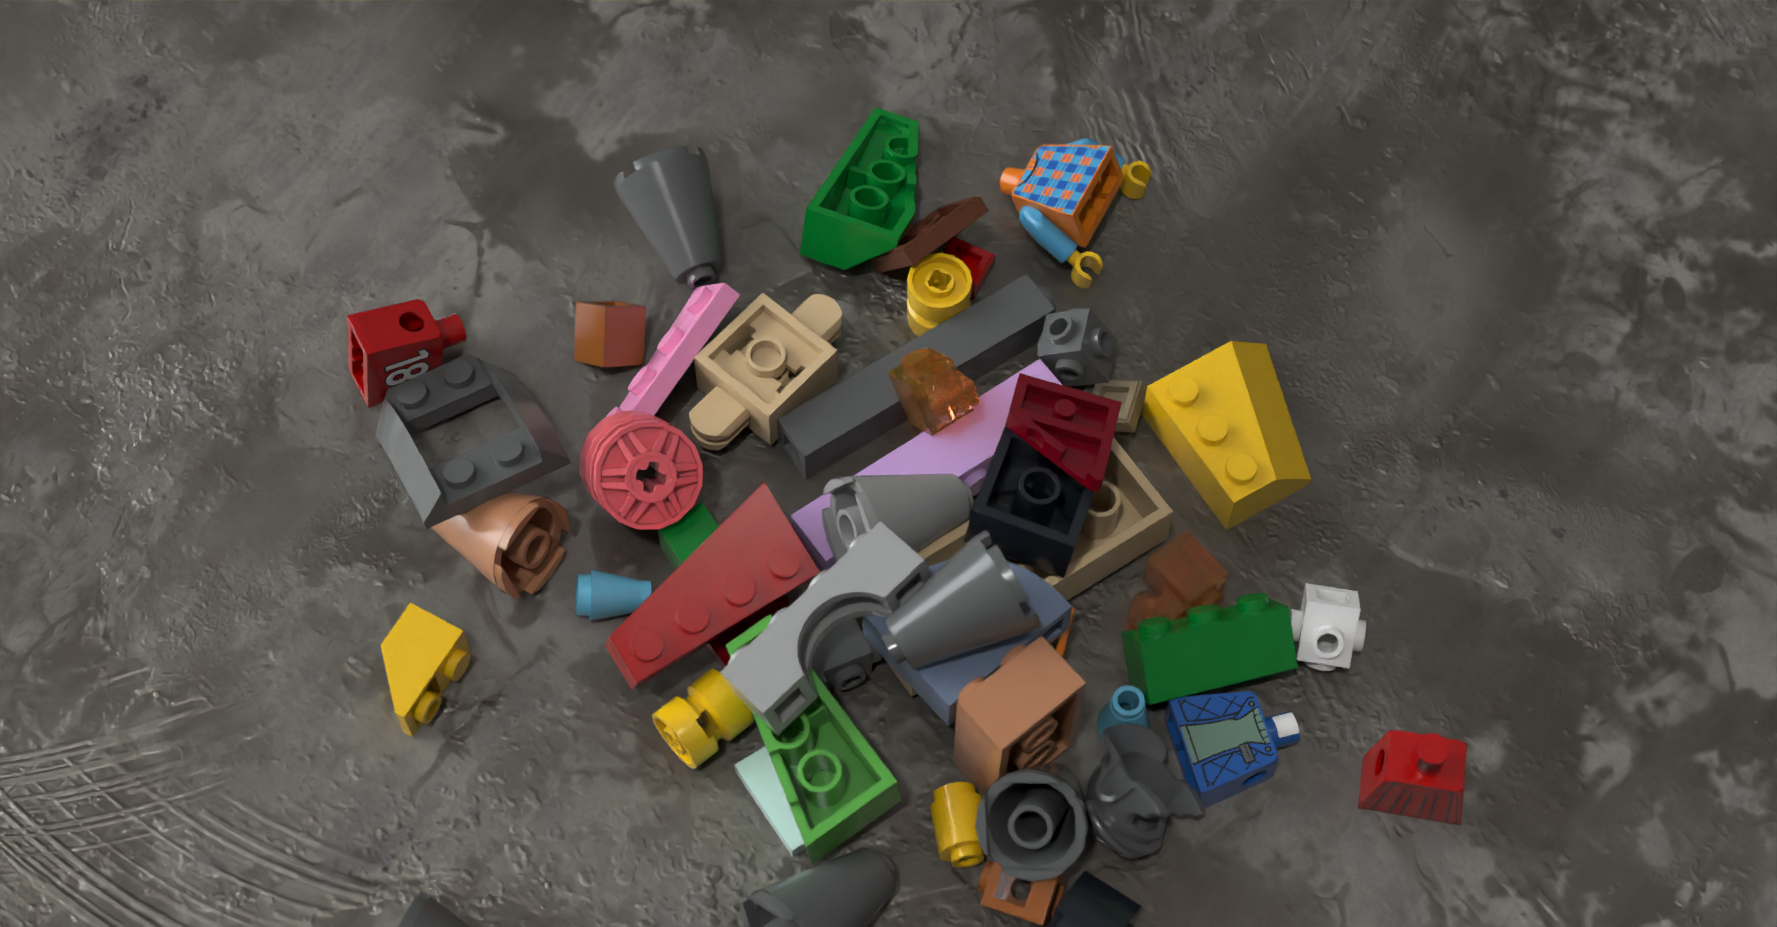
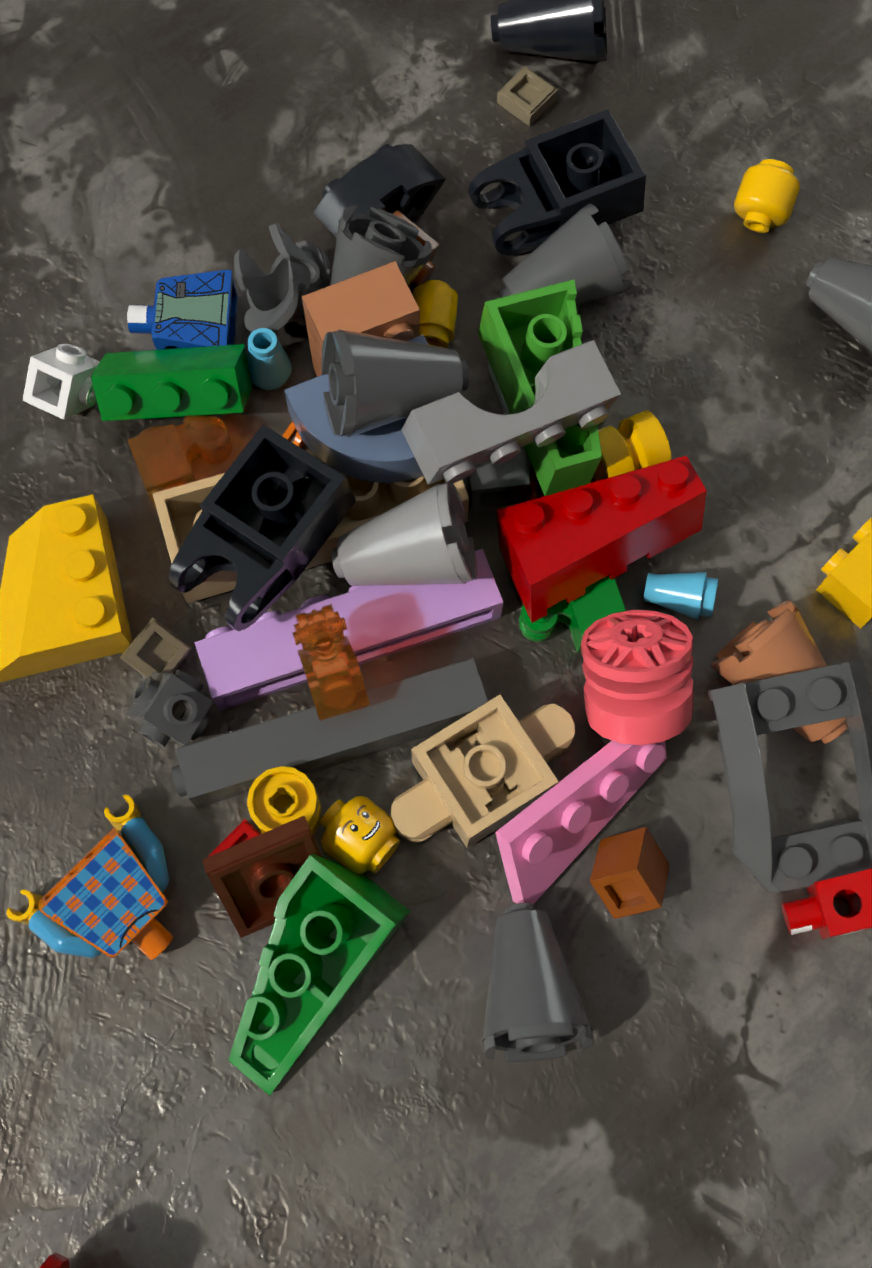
camera: 165 degrees left, 10 degrees up
dark red wing [1005,373,1122,493] -> none
red torso [1357,730,1467,825] -> none
none -> yellow head [320,796,400,874]

